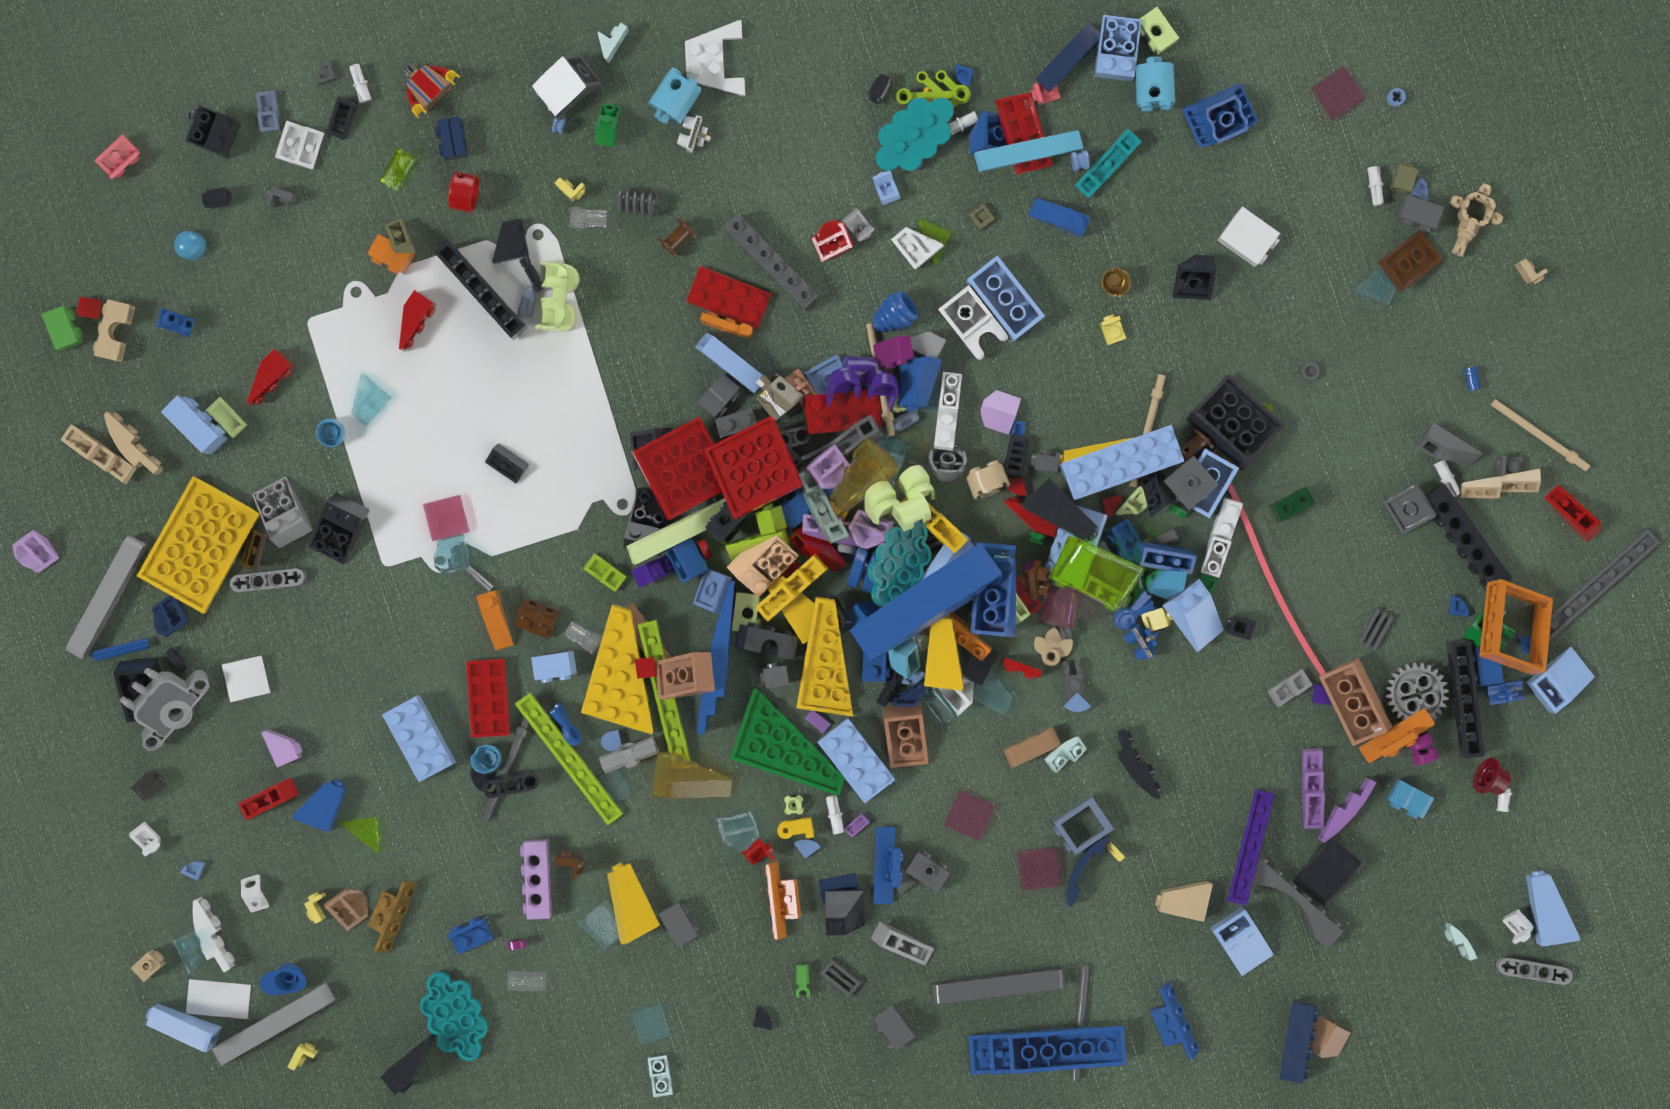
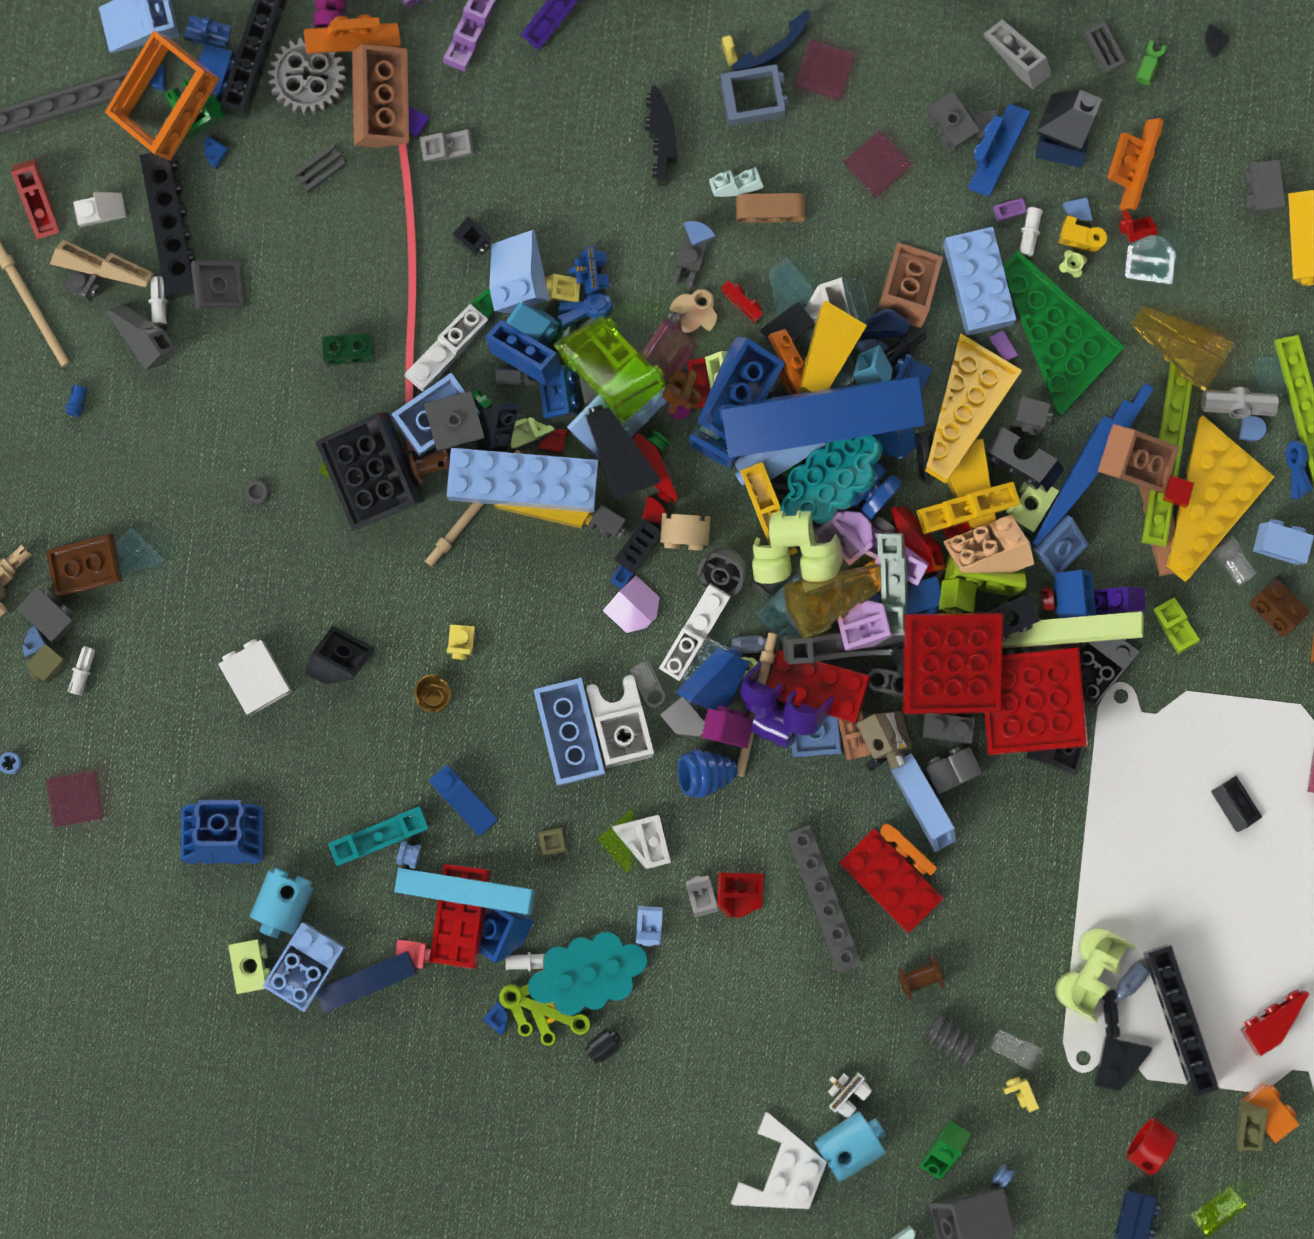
camera: 155 degrees left, 5 degrees down
none -> white slope [74,192,127,227]
none -> clear piece [630,660,666,710]

